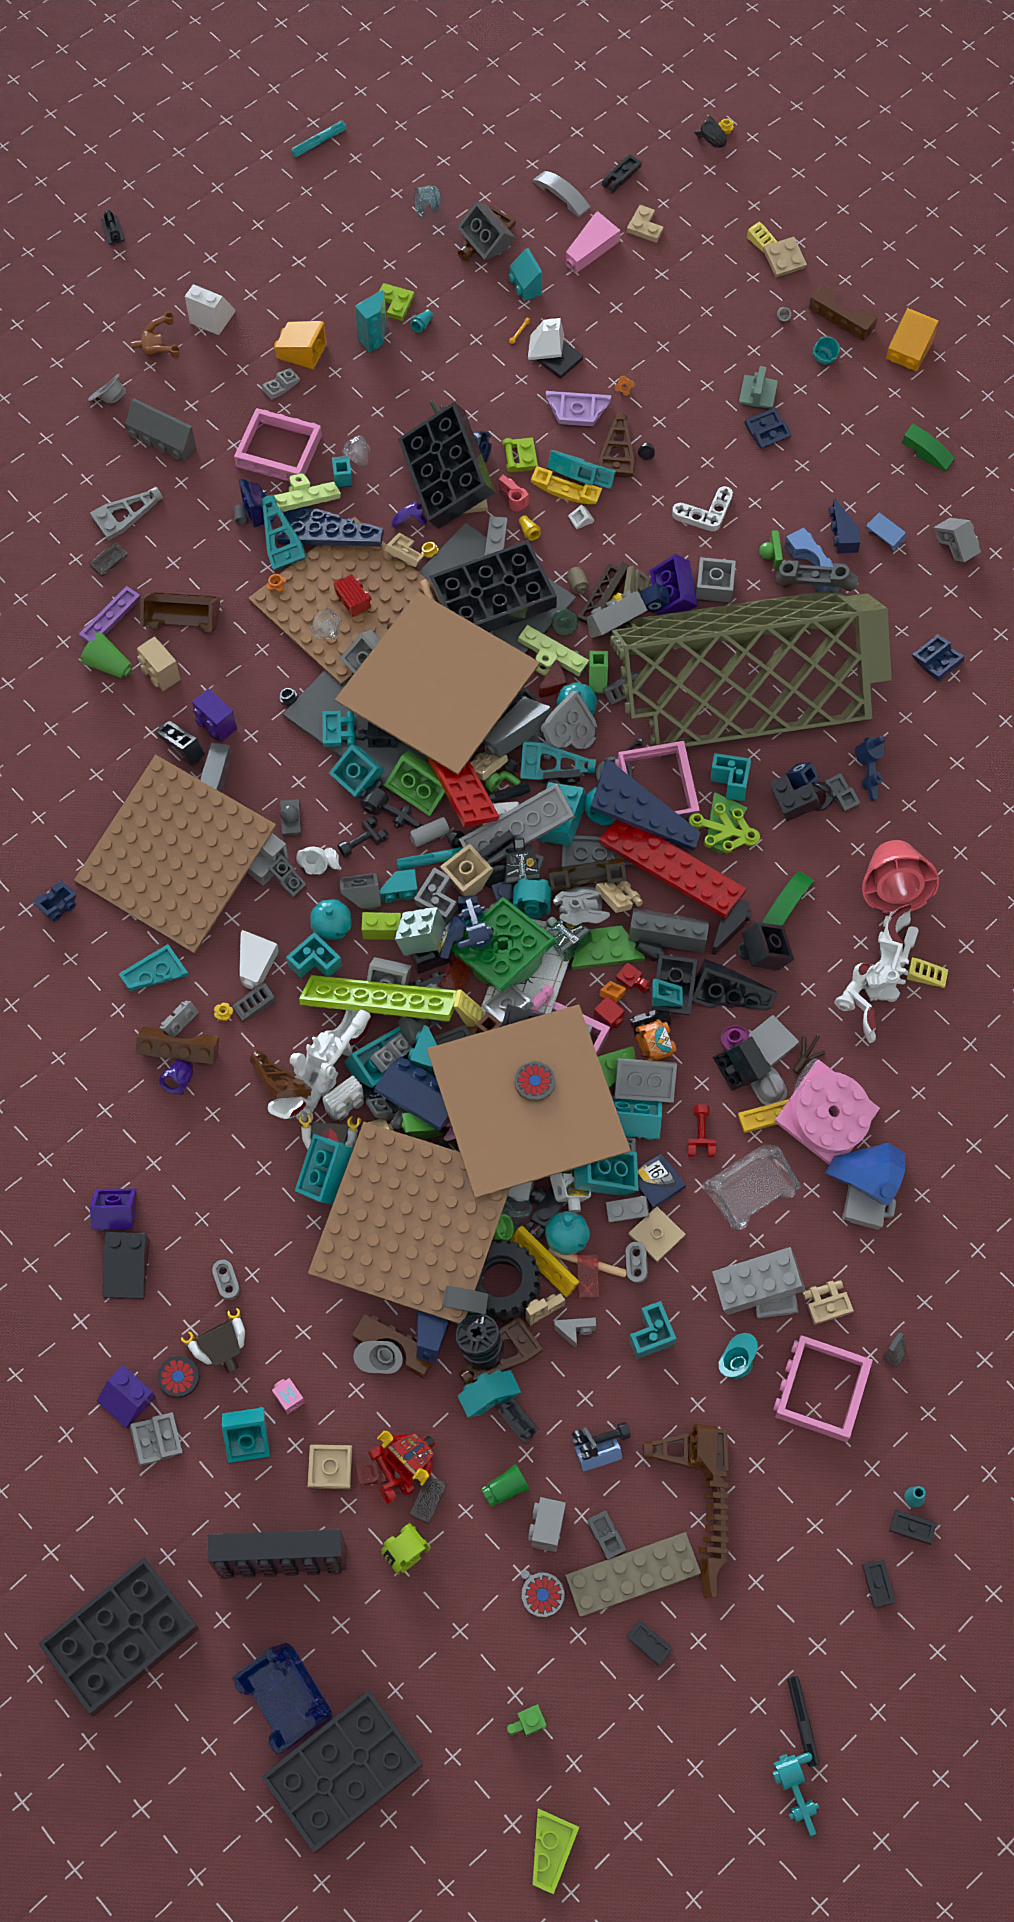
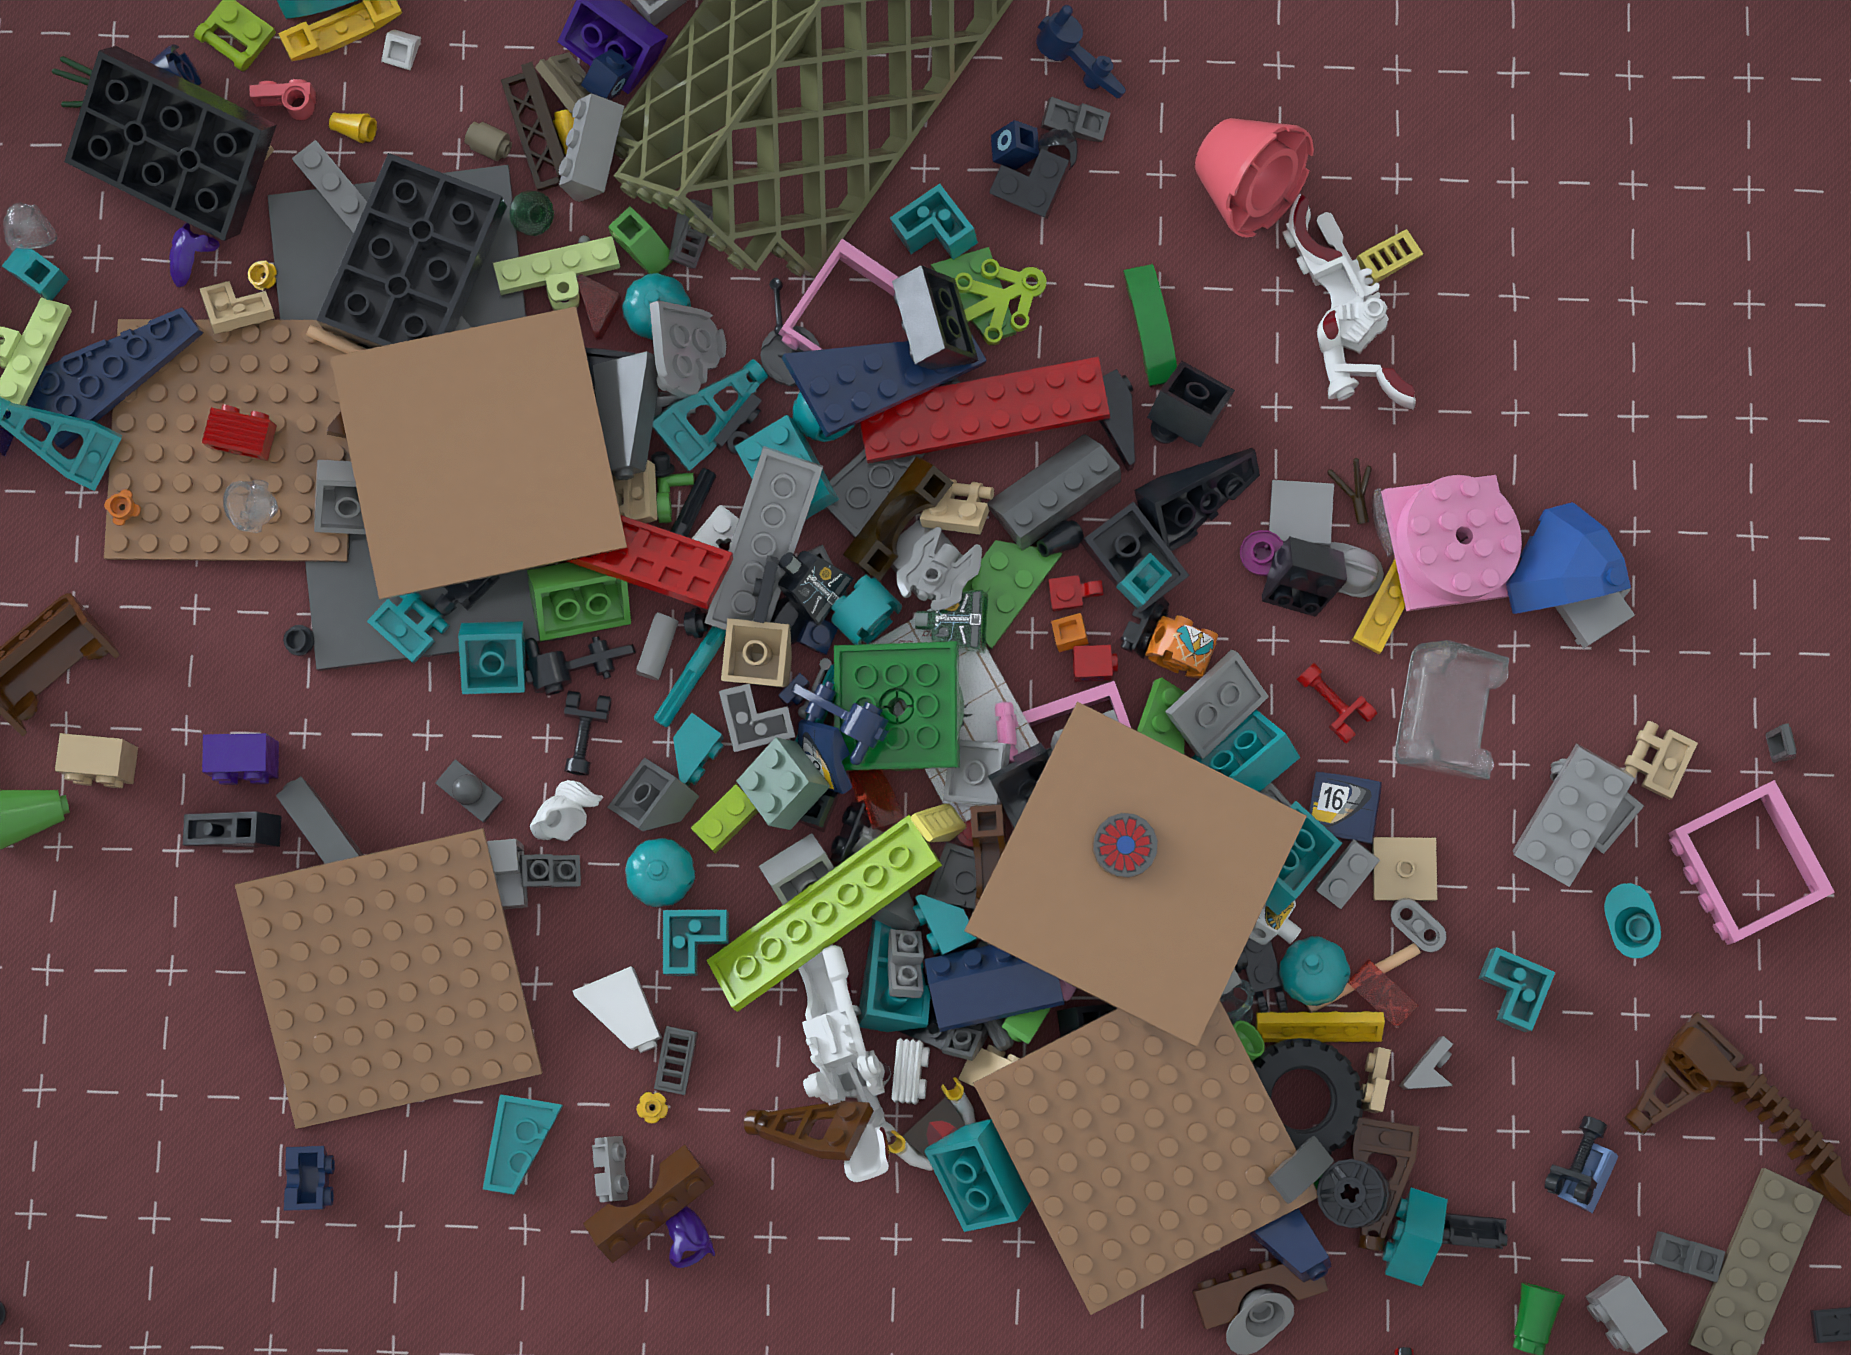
camera: 45 degrees left, 15 degrees up
none -> black slope [892,265,979,370]

